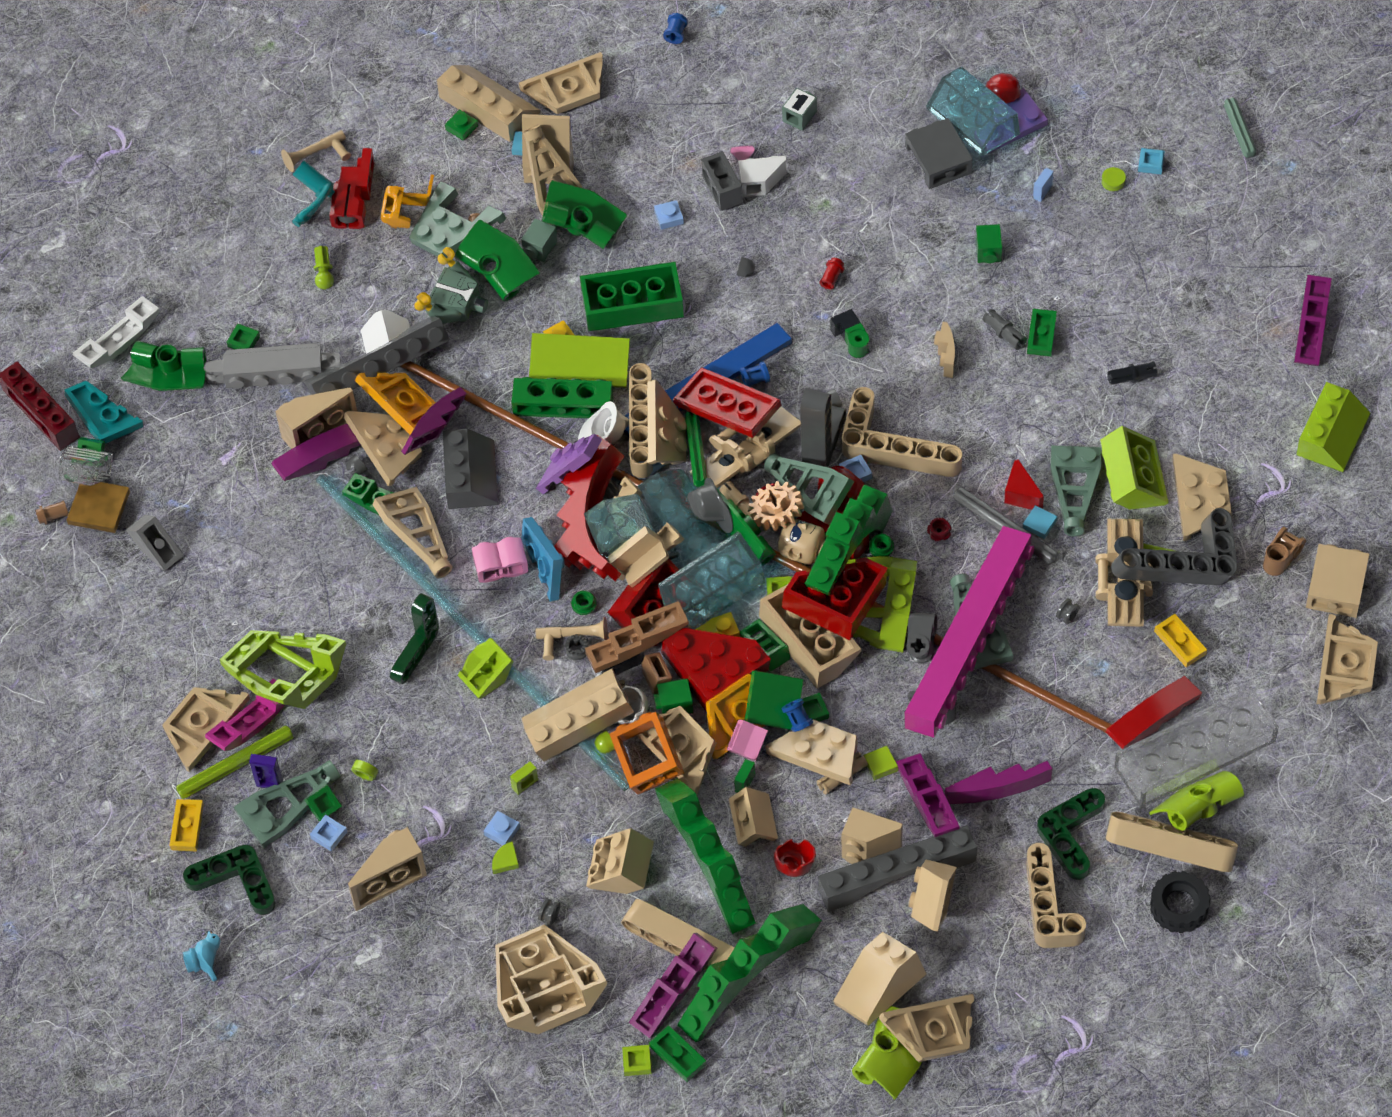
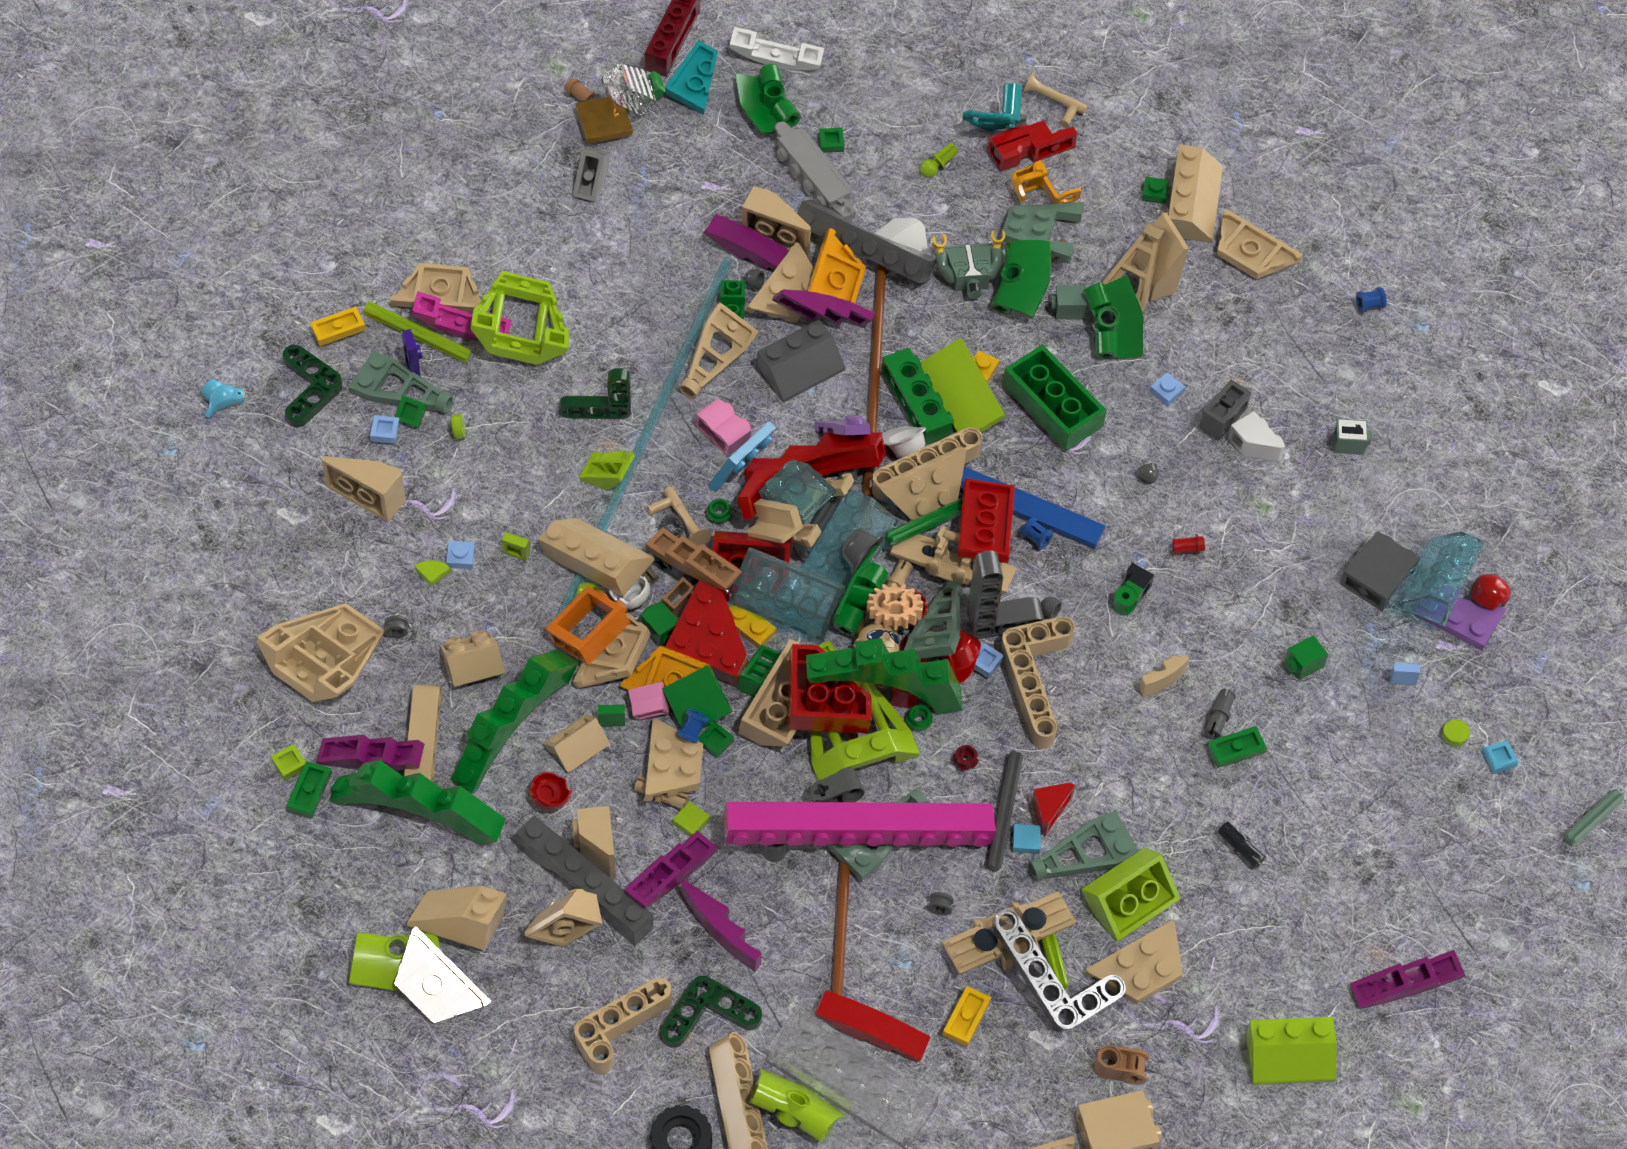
camera: 55 degrees right, 0 degrees up
bright pink slope [730,145,755,160] -> none

